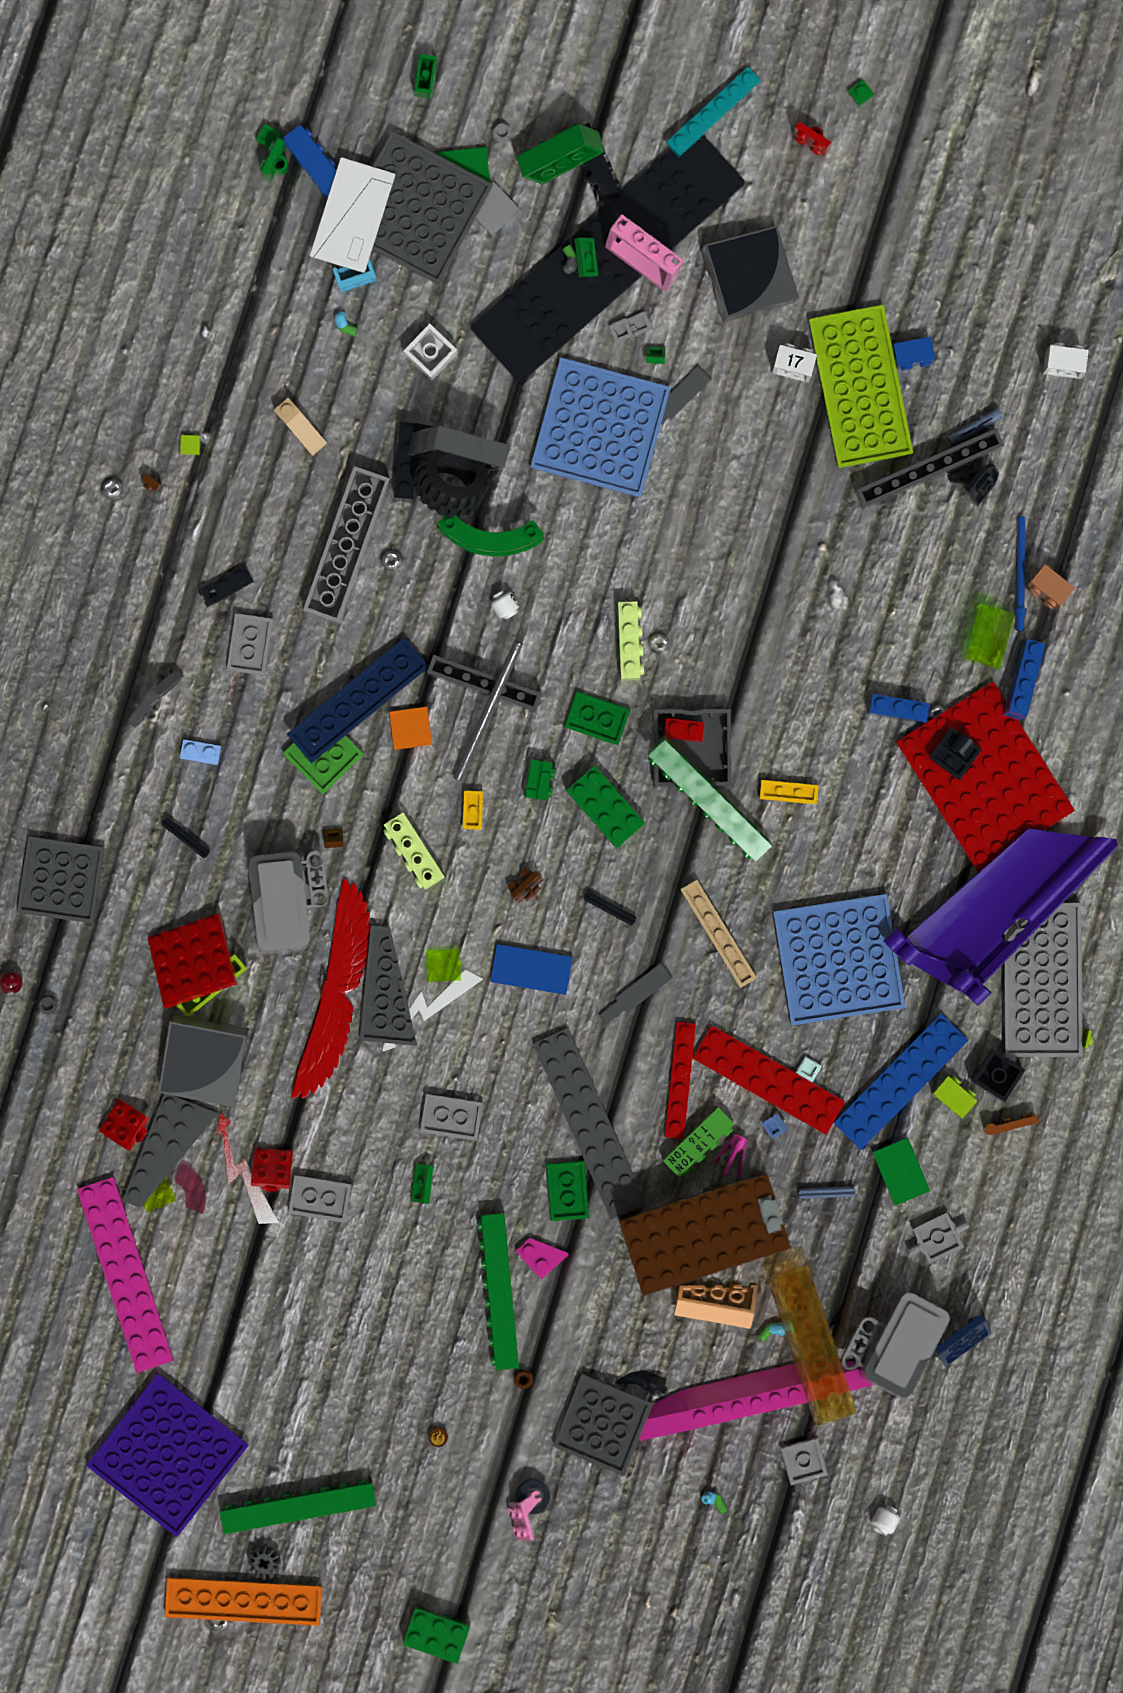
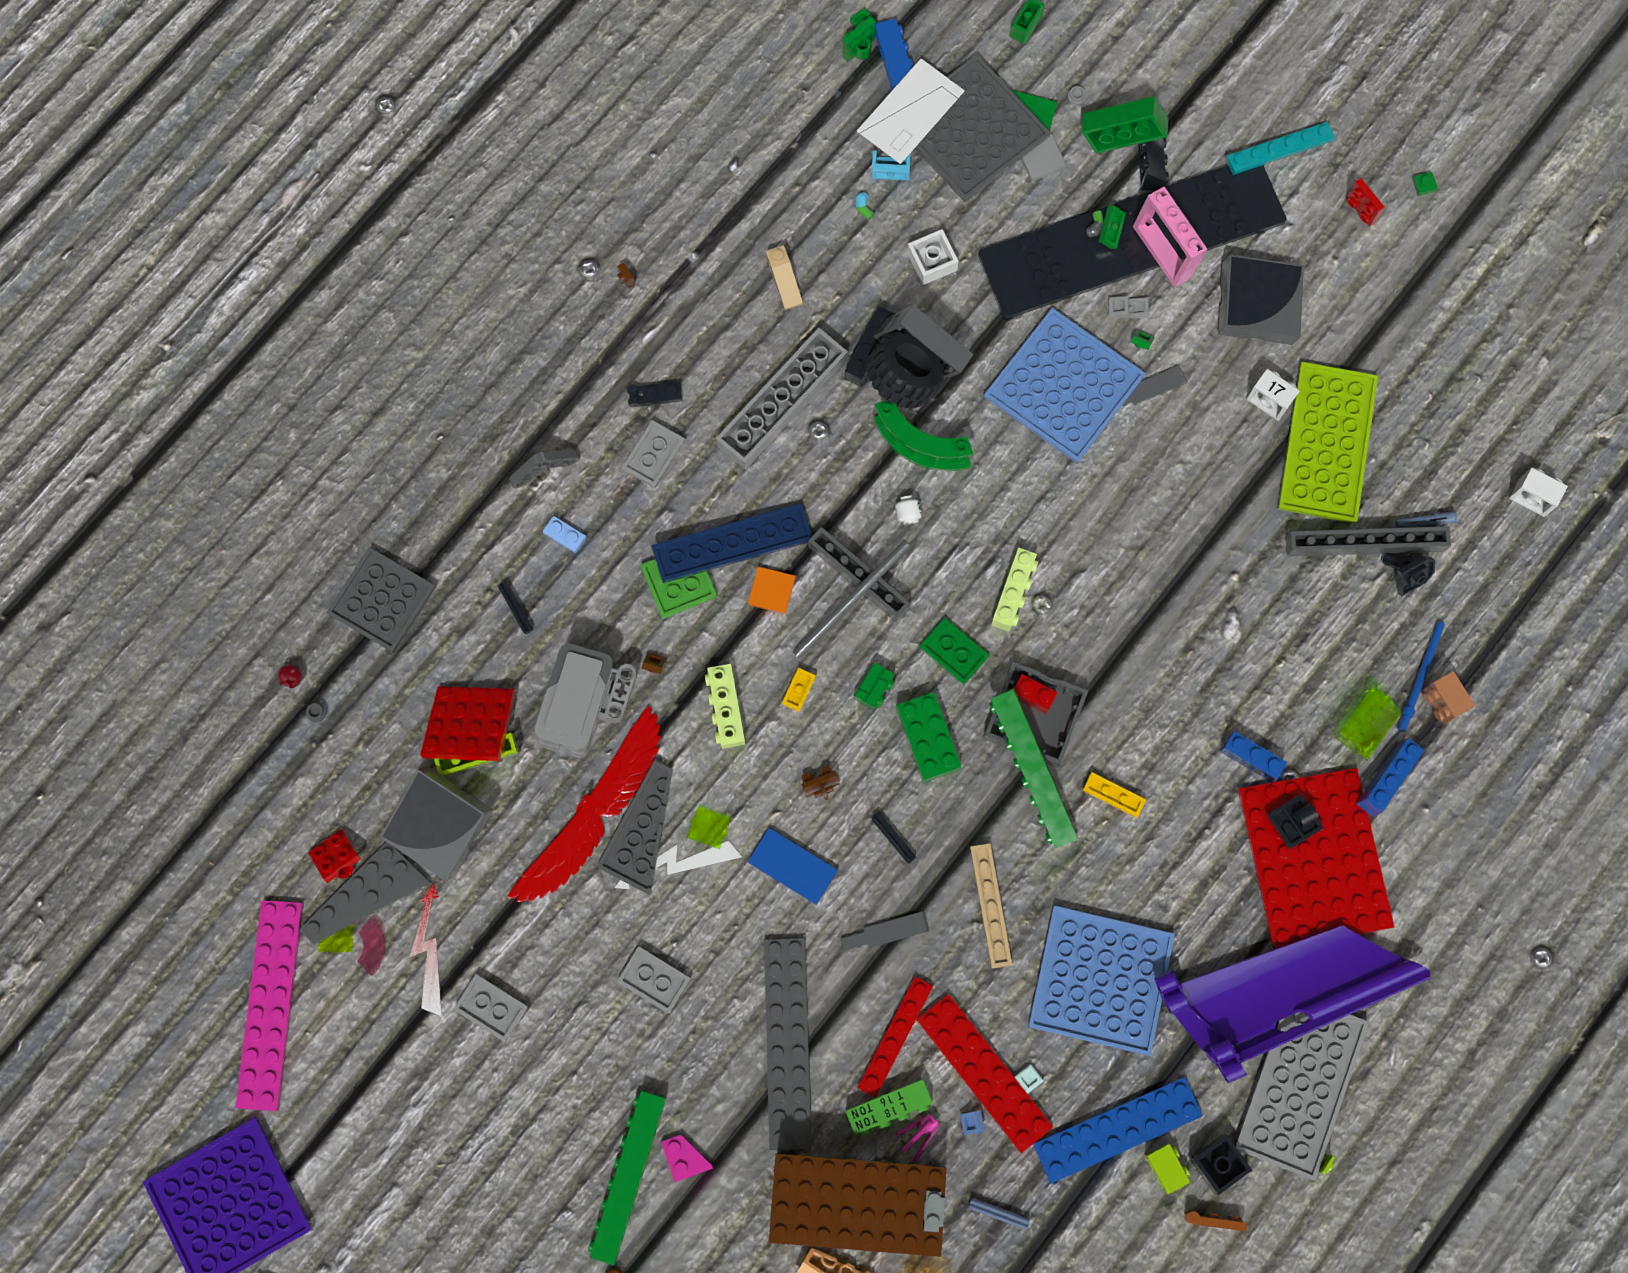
camera: 30 degrees right, 10 degrees down
lime tile [180,435,201,455] -> none
red plate [251,1148,293,1192] -> none
green plate [411,1163,434,1204] -> none
green tile [546,1160,589,1221] -> none
green tile [872,1138,930,1206] -> none
blue brick [892,337,935,371] -> none

